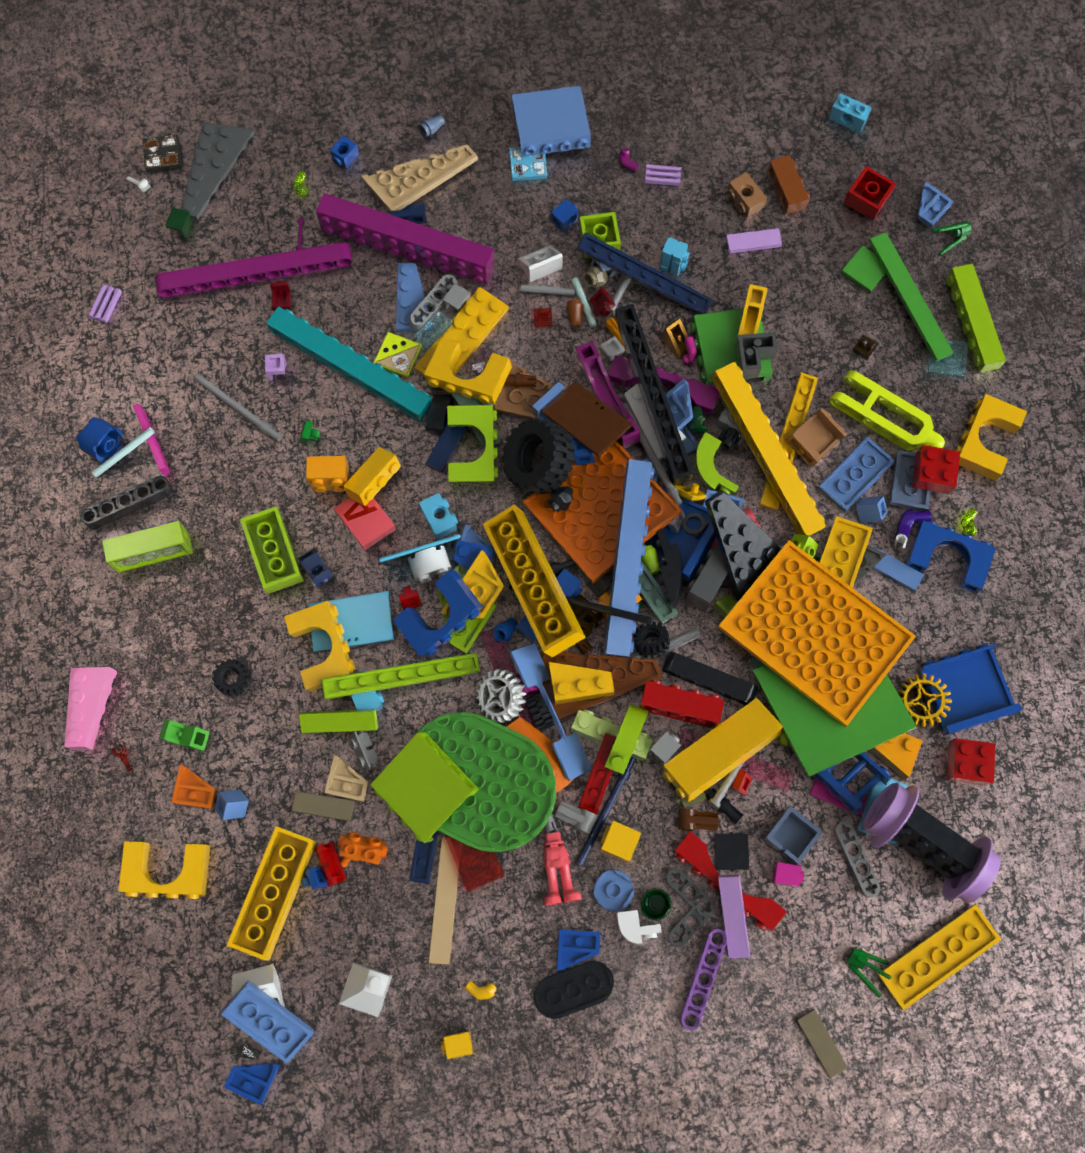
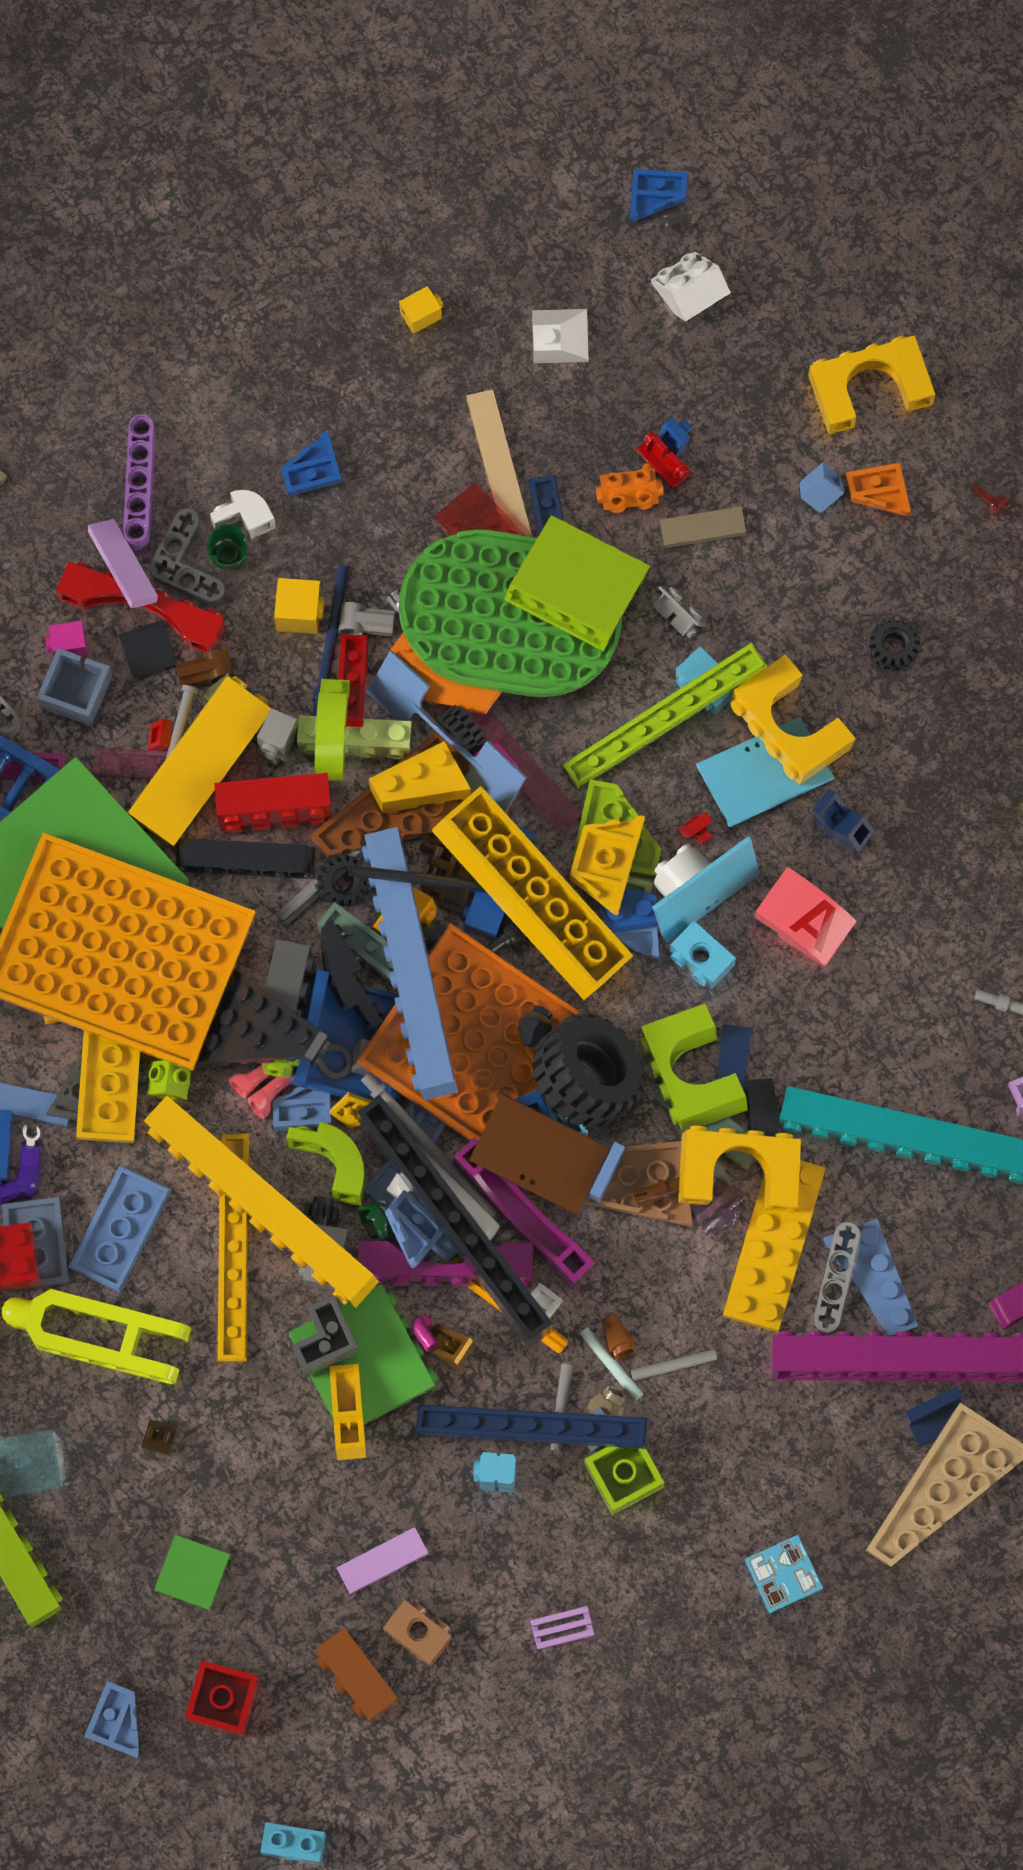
camera: 165 degrees right, 0 degrees up
bright green brick [159,719,210,751] -> none
medium blue tile [220,980,314,1064] -> none
yellow brick [226,826,317,961] -> none
lime brick [240,506,304,594] -> none
green tile [299,420,320,445] -> none
lime tile [299,709,378,733] -> none
light orange brick [306,456,350,493] -> none
tan wing [324,755,369,802] -> none
yellow brick [343,447,401,506] -> none
tile [374,332,422,378] -> none
blue arch [393,571,483,657] -> none
clear light blue tile [414,310,453,349] -> none
sand blue cone [418,115,445,138] -> none
light grey panel [443,284,470,310] -> none
yellow arm [464,981,496,1000] -> none
white gear [476,669,527,723] -> none
blue cone [493,617,518,642] -> none
medium blue panel [512,86,591,156] -> none
white slope [518,245,563,282] -> none
clear red slope [533,307,552,327] -> none
black tile [534,961,614,1019] -> none
coral piece [543,832,582,906] -> none
blue brick [551,199,579,233] -> none
dark red bracket [589,288,616,317] -> none
medium blue tile [594,870,634,911] -> none
magenta arm [619,148,639,172] -> none
lime cone [641,545,661,575] -> none
black pin [706,788,744,824] -> none
lime panel [713,594,738,618] -> none
medium nougat panel [786,407,847,467] -> none
medium blue panel [856,496,888,523] -> none
bright green tile [869,232,954,362] -> none
green plant [932,221,971,255] -> none

